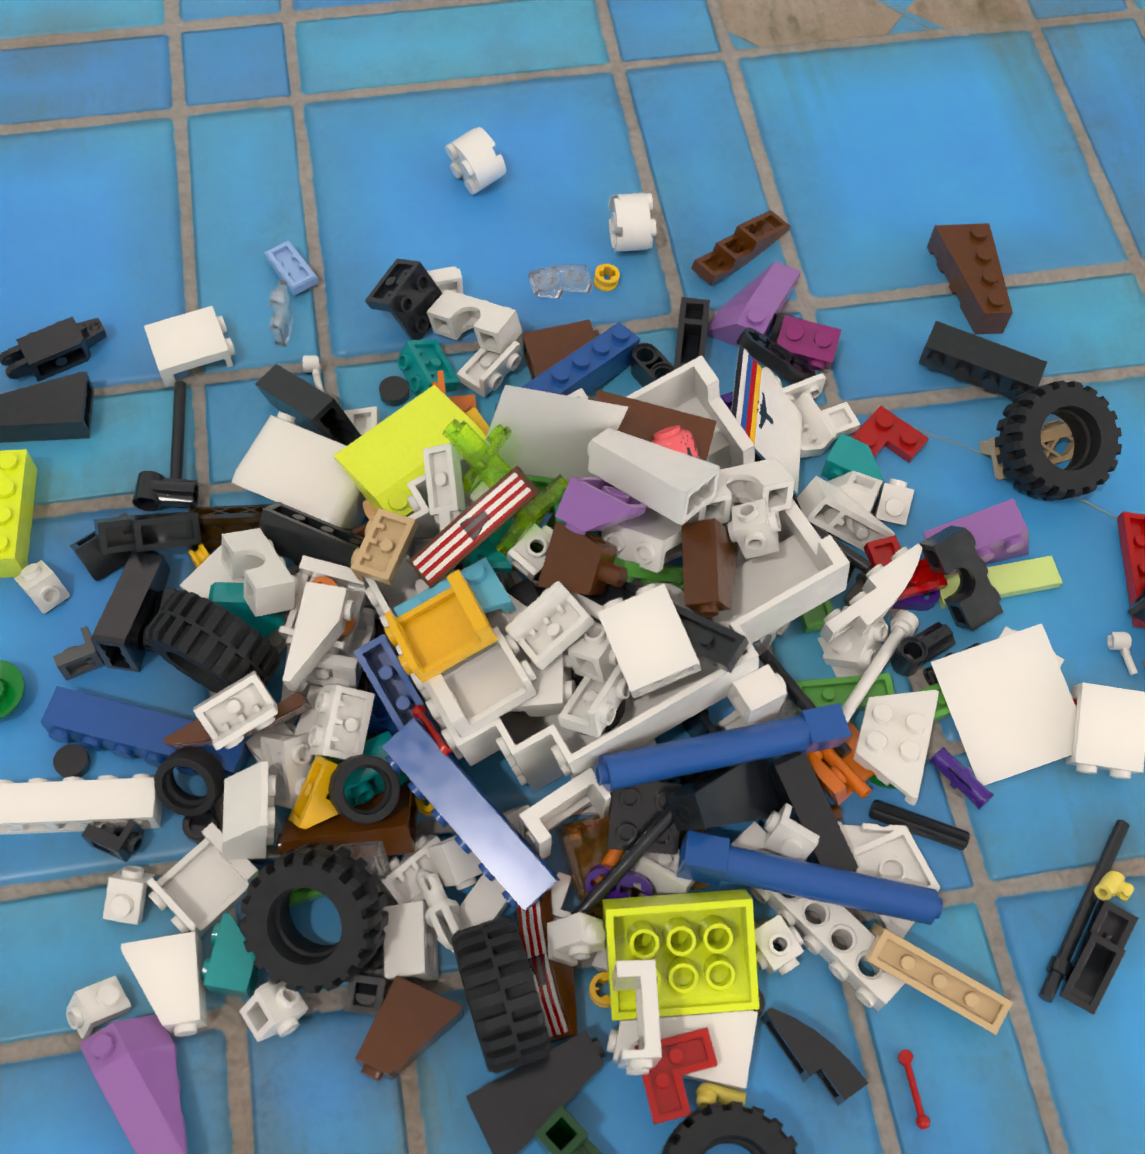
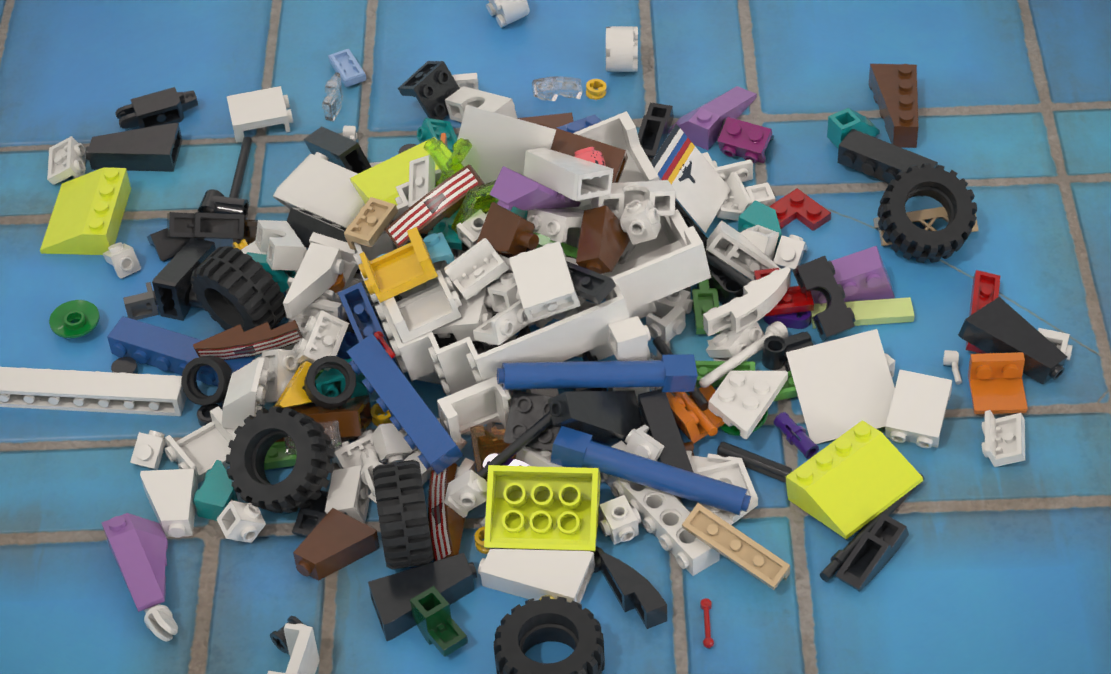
camera: 15 degrees right, 15 degrees down
white bracket [66,975,132,1039] -> none
black bracket [81,819,144,862] -> none
white bracket [193,670,278,750] -> none
white panel [612,960,662,1075] -> none
red plate [634,1027,718,1125] -> none
reddish brown slope [691,210,791,285] -> none
black beam [737,327,816,384] -> none
light yellow arm [1094,871,1134,901] -> none
none -> neon yellow slope [786,420,923,539]
none -> teal slope [827,108,880,148]

